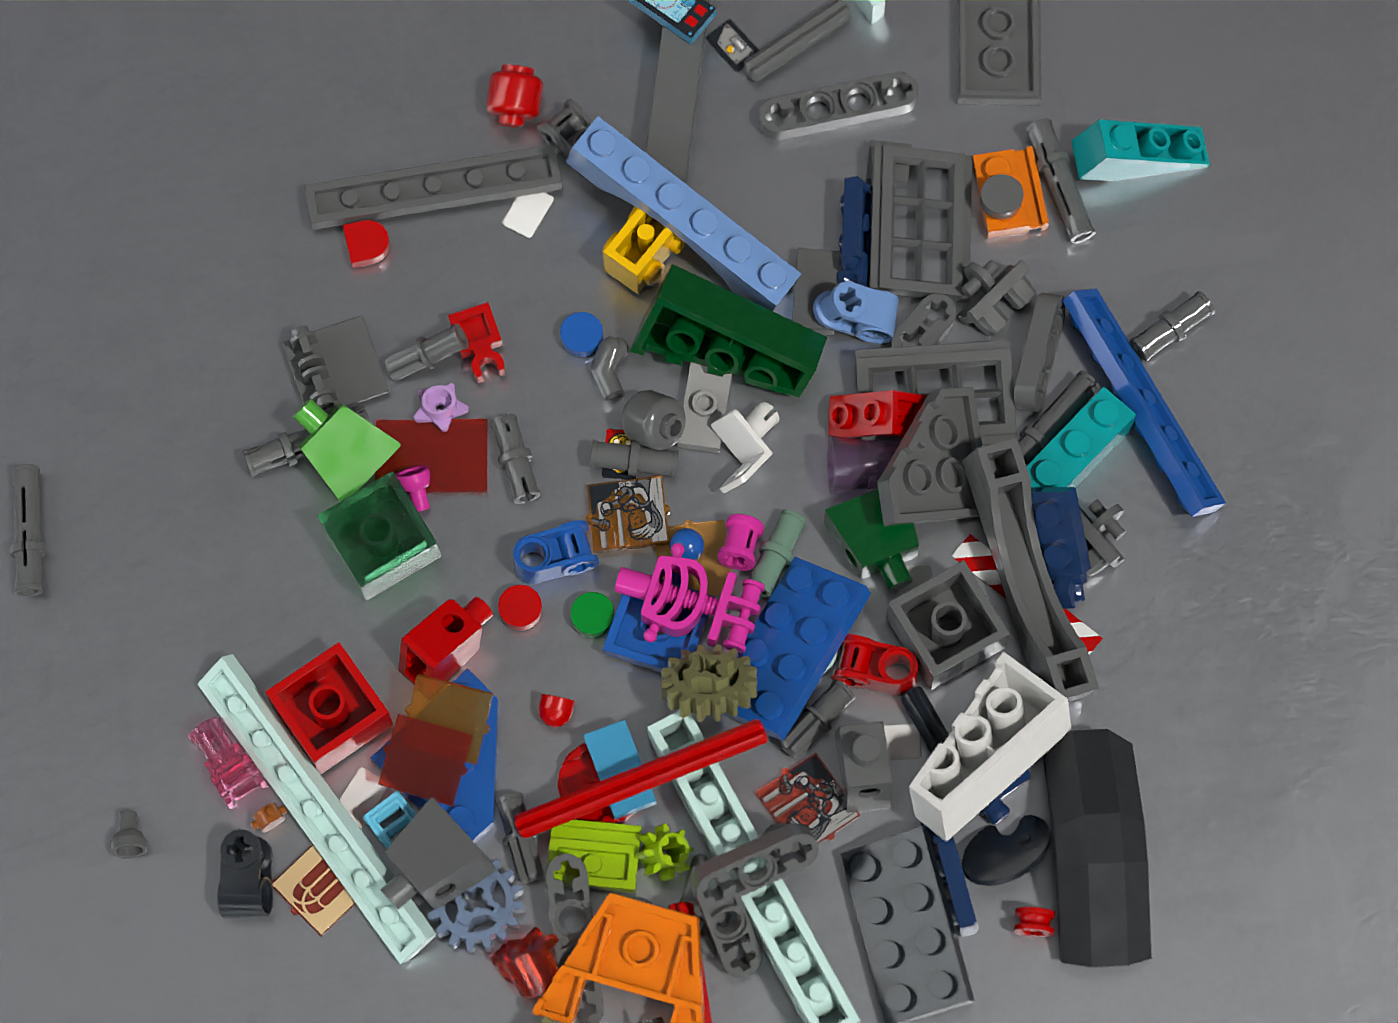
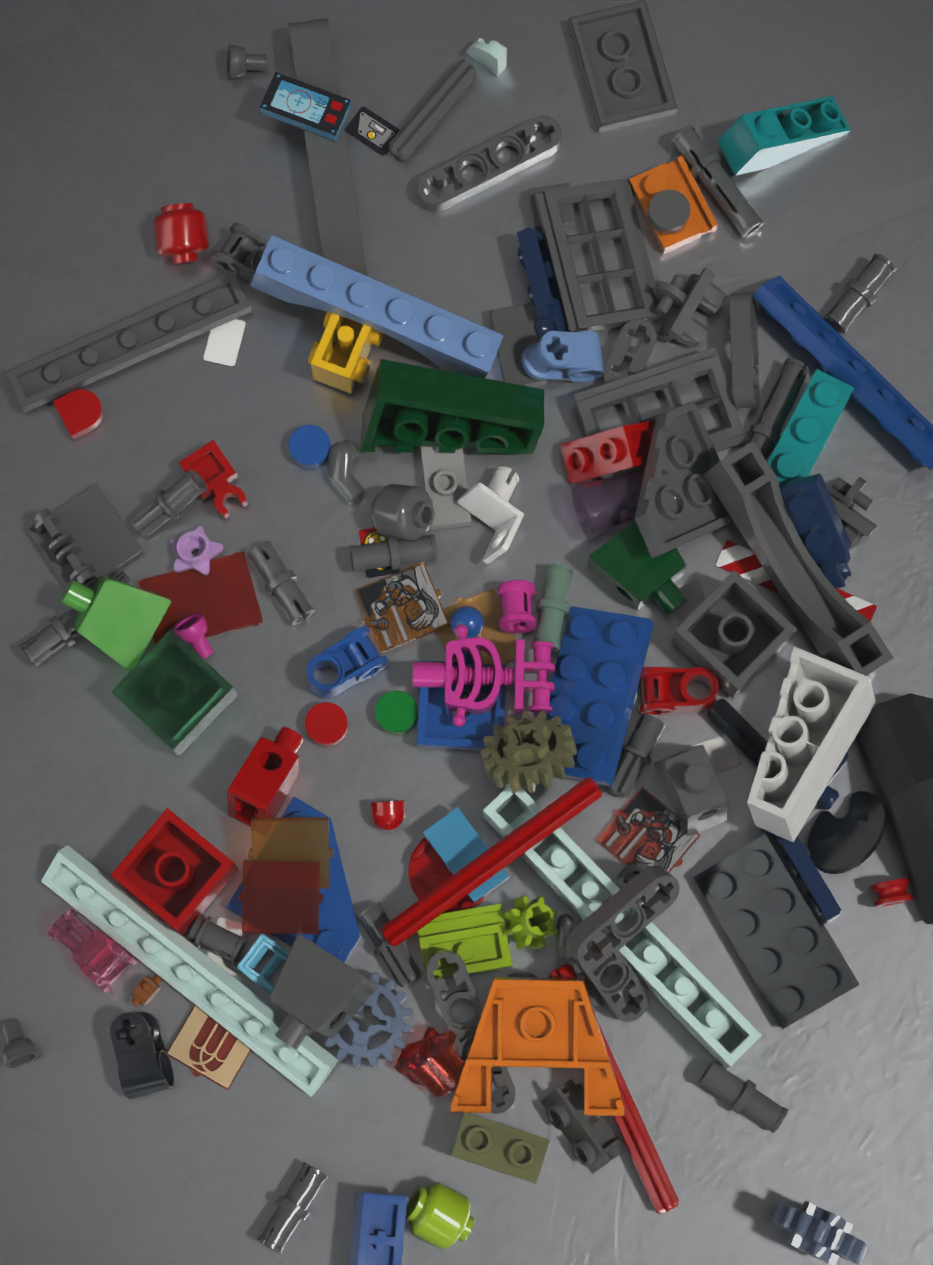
camera: 15 degrees left, 5 degrees up
none -> dark grey pin [188,916,247,963]

